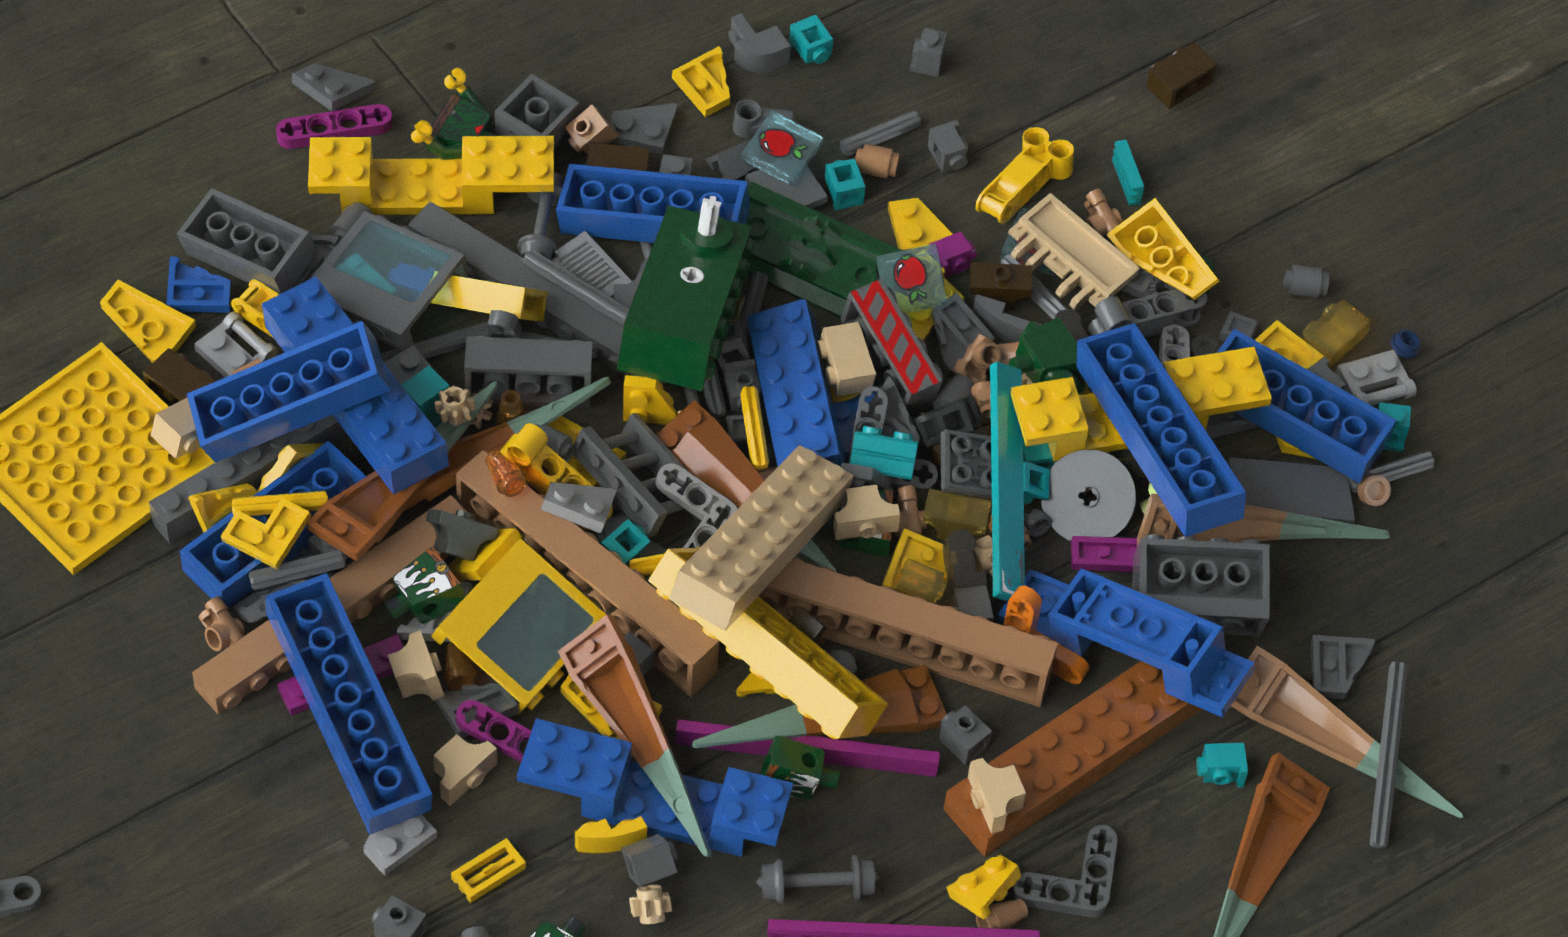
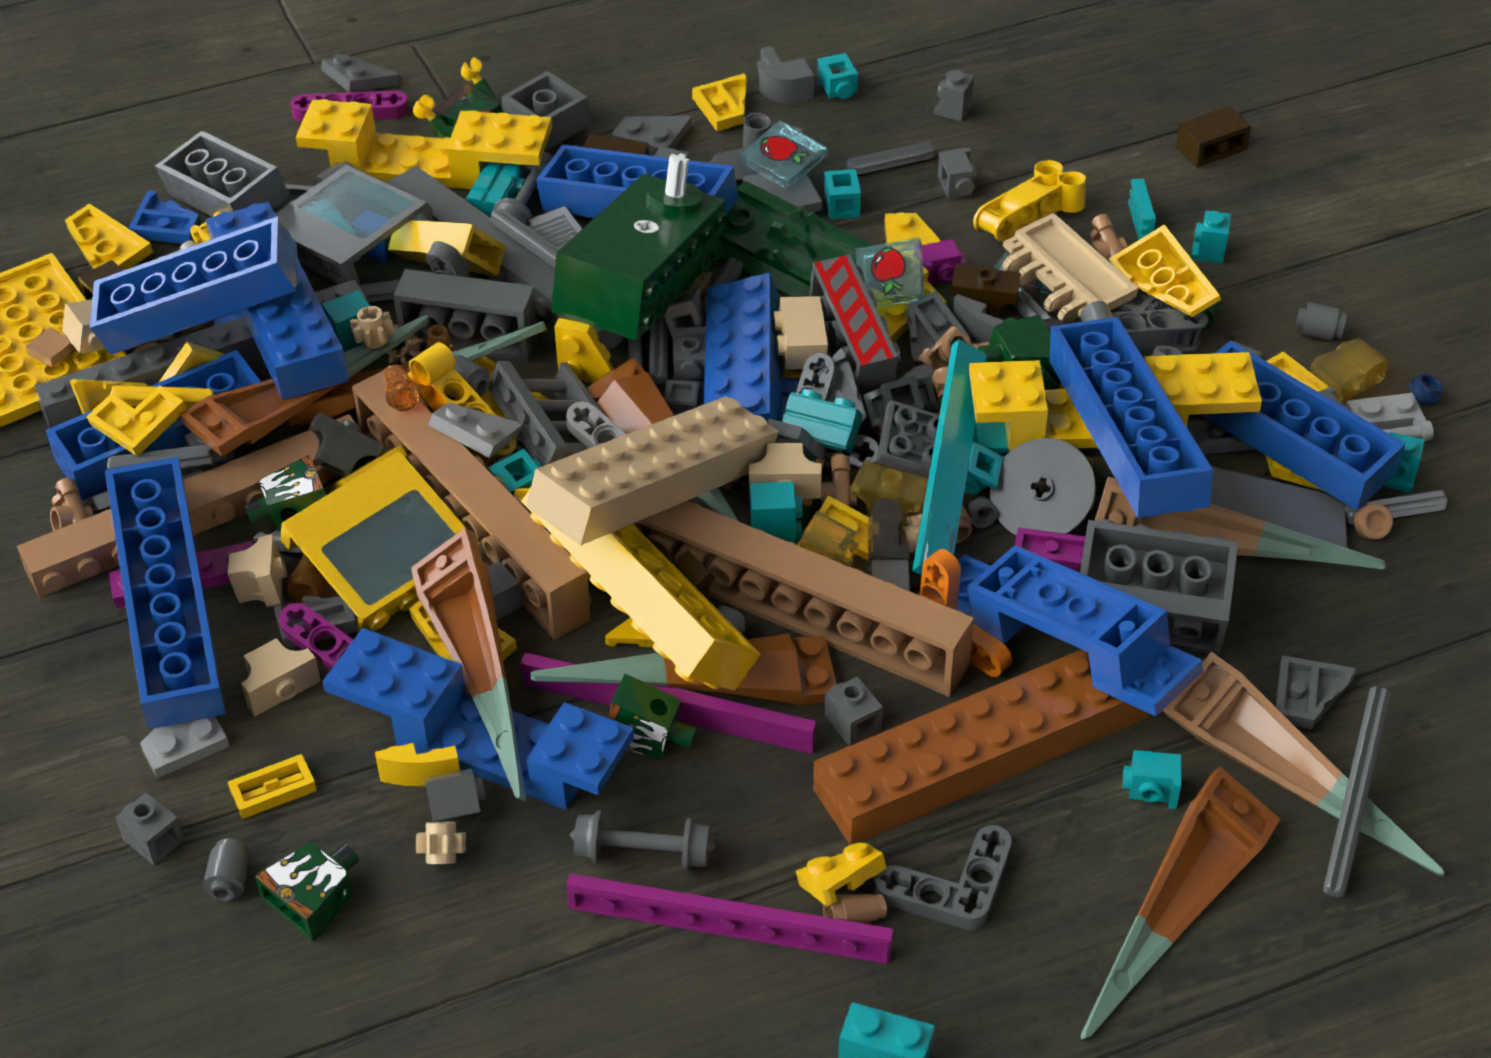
camera: 15 degrees right, 10 degrees down
medium nougat brick [565,105,619,155] -> none
yellow axle [740,386,769,471] -> none
medium nougat brick [855,144,900,179] -> none
tan brick [968,758,1026,834] -> none
none -> medium nougat tile [26,327,76,368]
none -> teal brick [465,162,526,217]
none -> teal brick [750,481,802,543]
none -> teal brick [1191,211,1231,264]

